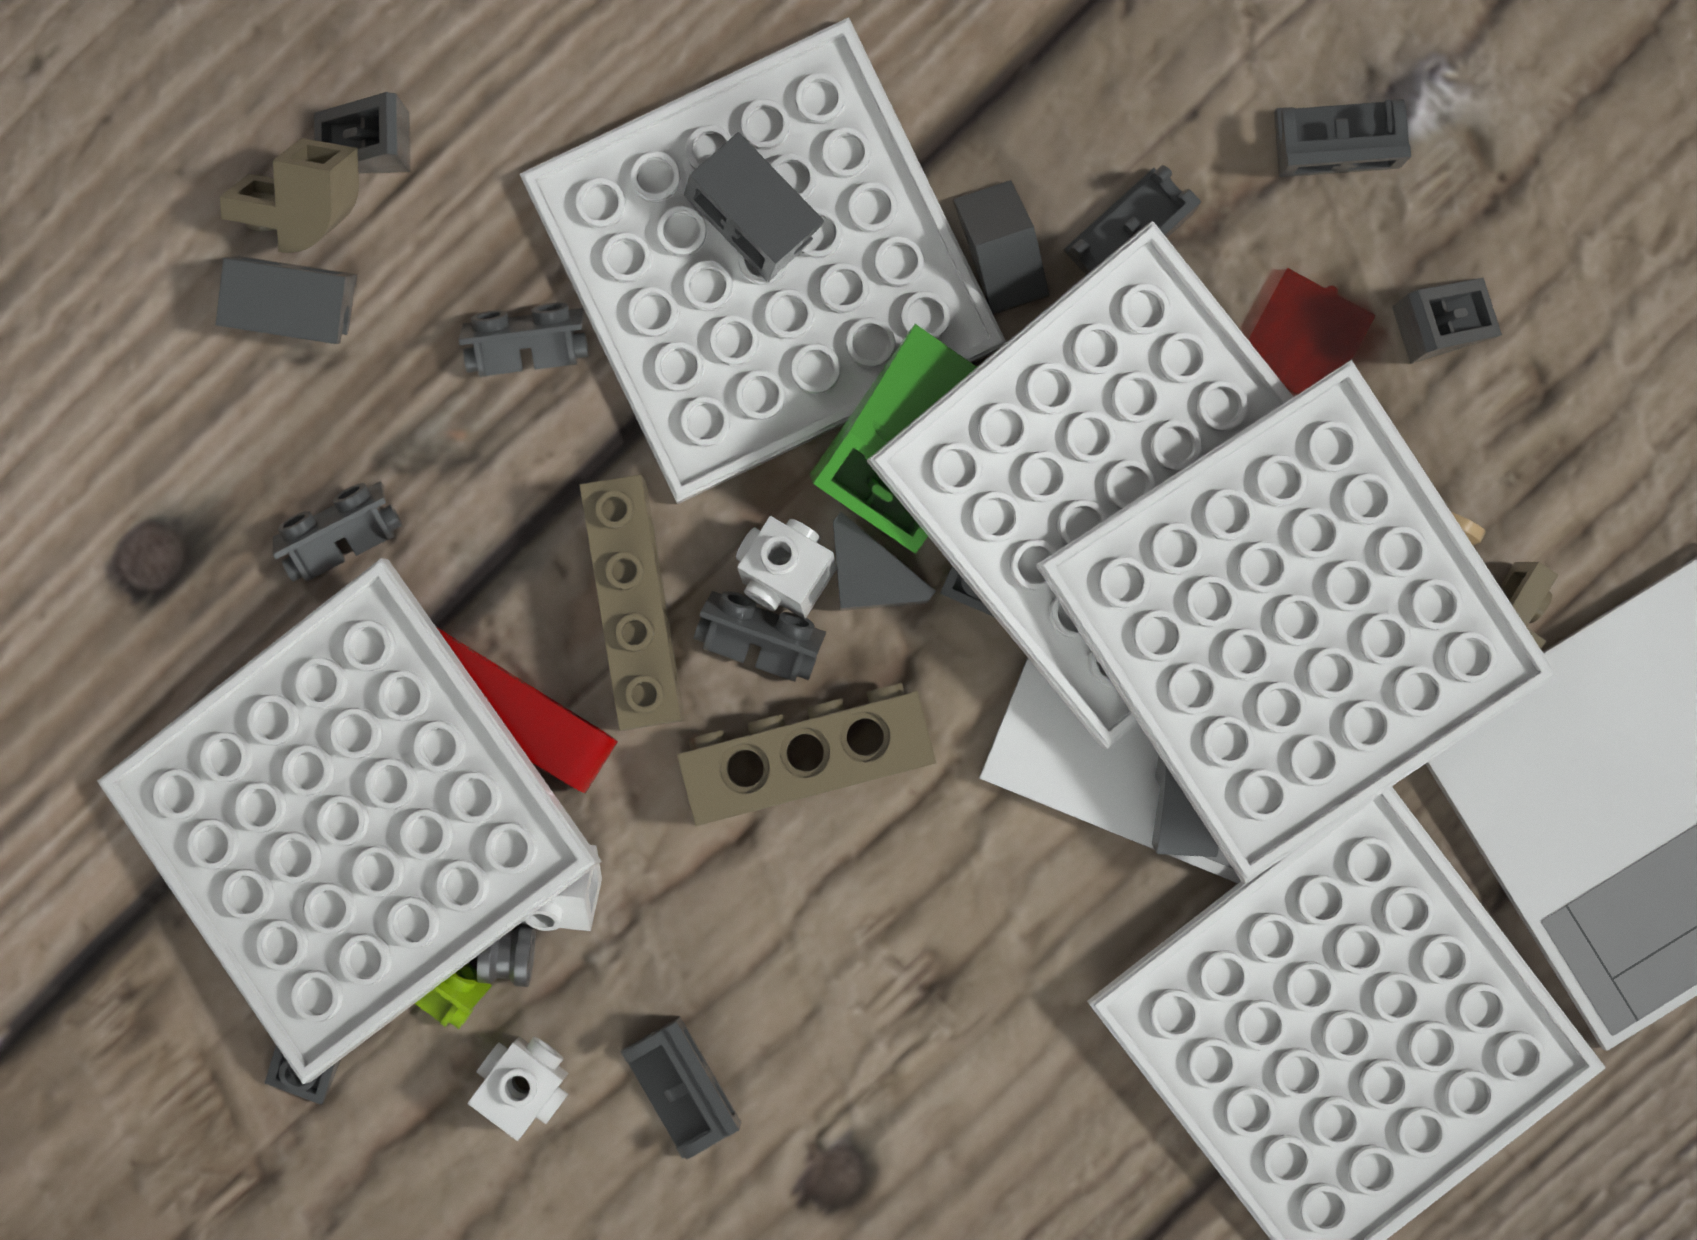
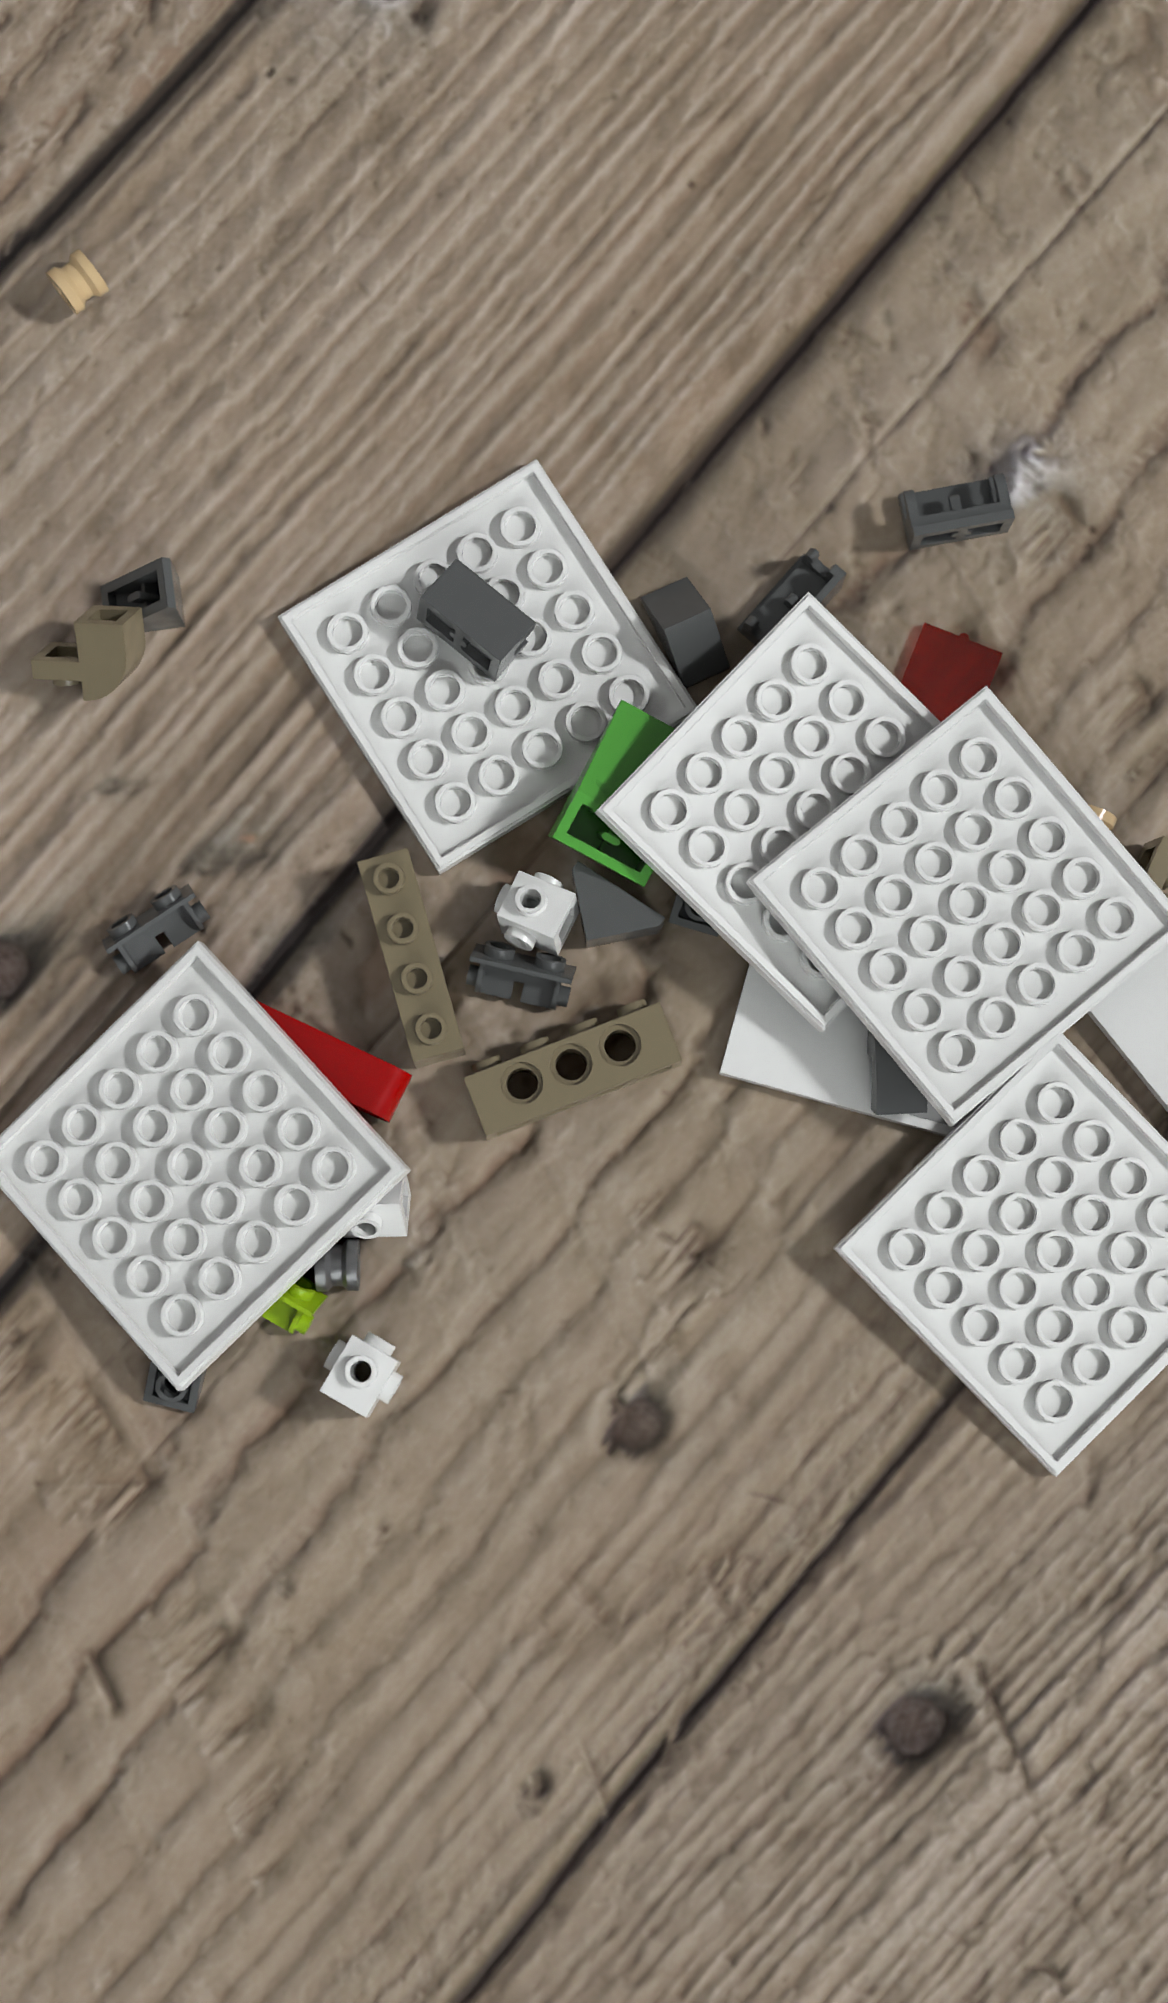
camera: 10 degrees left, 5 degrees down
dark grey hinge [215,256,358,344] -> none
dark grey hinge [458,303,589,377] -> none
dark grey hinge [621,1016,742,1160] -> none
dark grey slope [1392,277,1502,364] -> none

